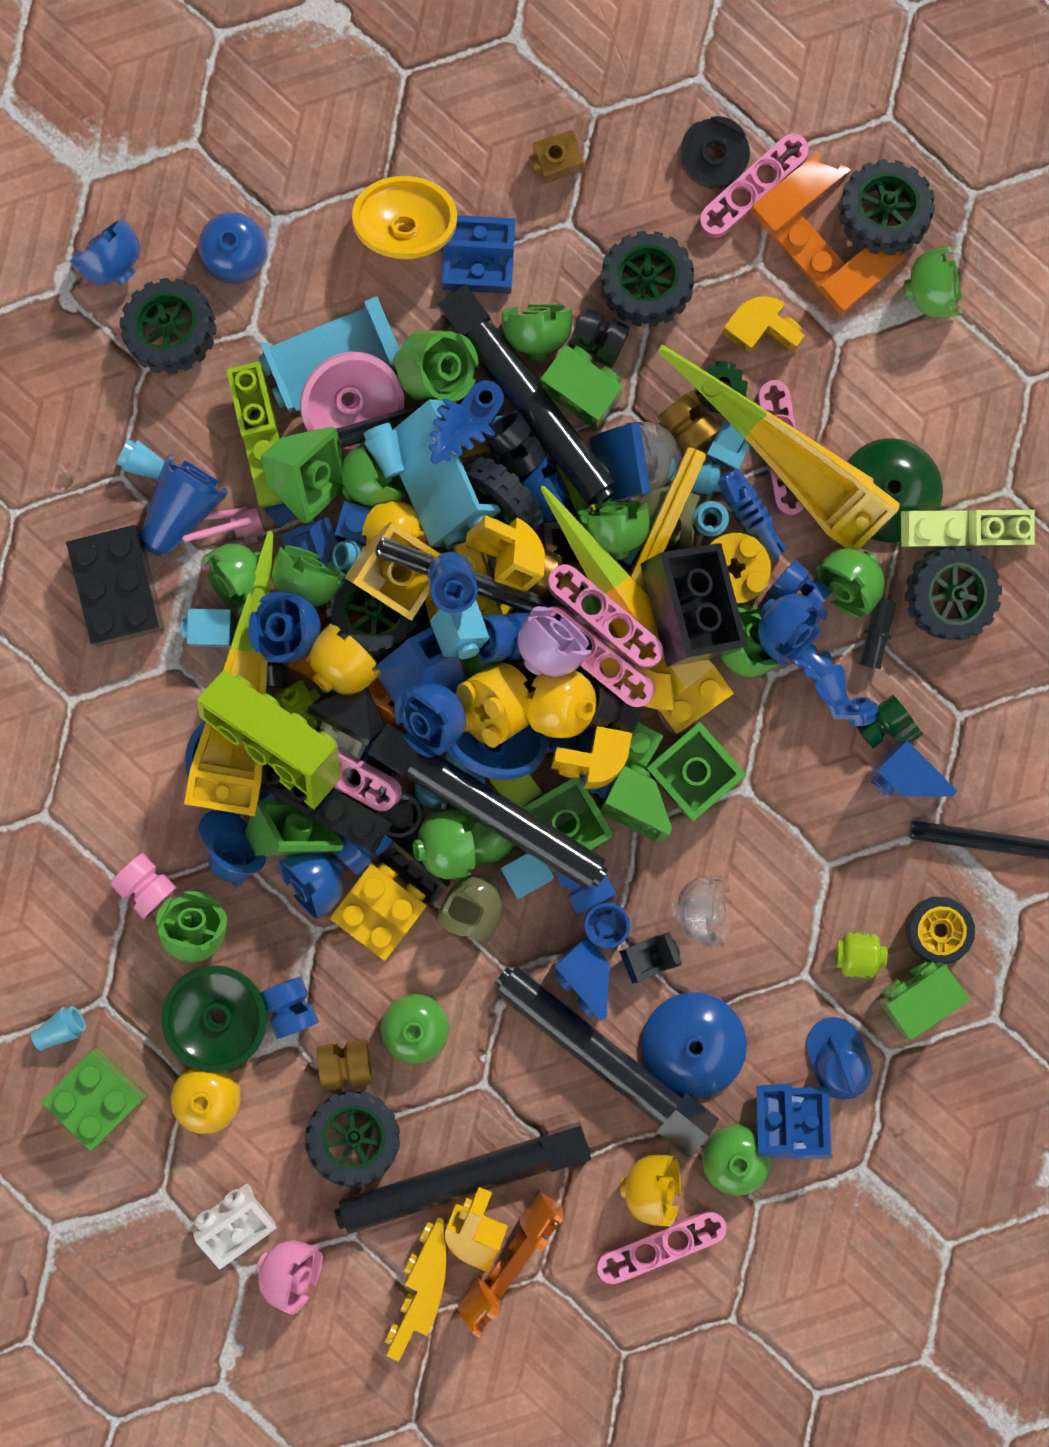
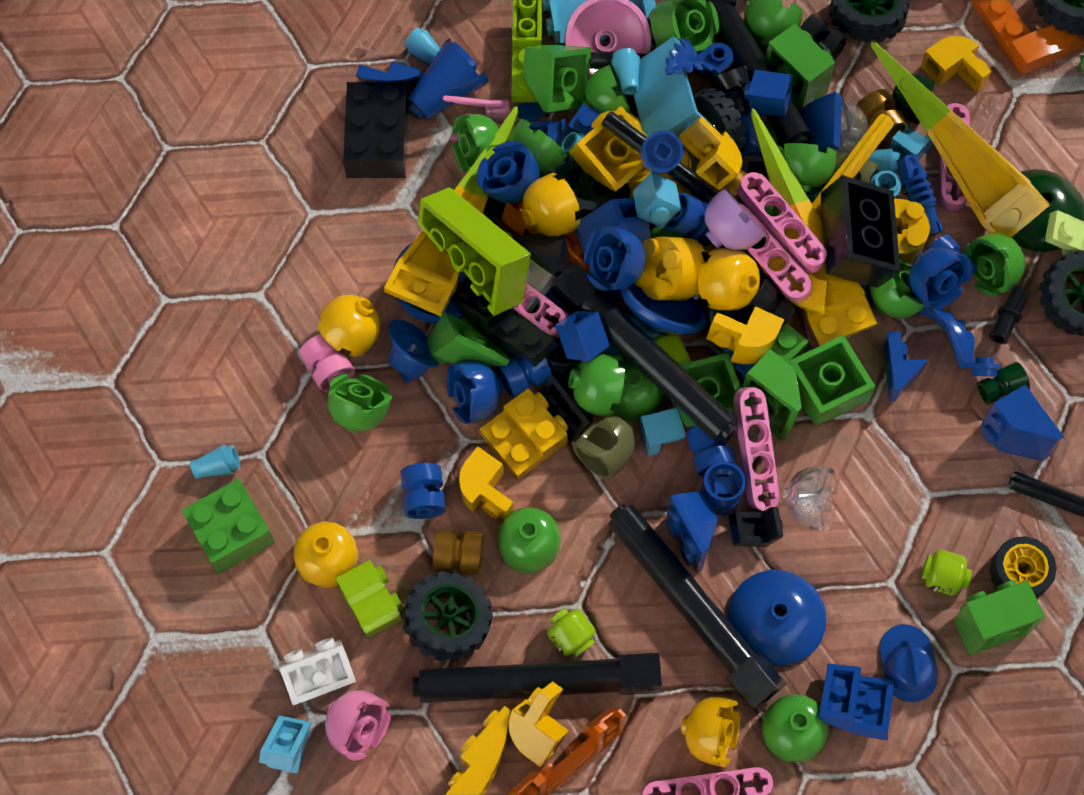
camera: 10 degrees right, 20 degrees down
dark green dish [161,965,268,1072] -> none
medium azure brick [181,609,234,647] -> none
none -> medium azure slope [259,715,311,773]
none -> yellow cylinder [317,294,381,357]
none -> lime brick [335,560,404,639]
none -> blue slope [356,61,423,85]
none -> yellow brick [459,446,514,520]
none -> lime head [547,607,596,658]
none -> blue brick [555,310,610,362]
none -> bright pink beam [733,387,780,511]
none -> blue brick [744,70,792,117]
none -> blue slope [883,331,928,401]

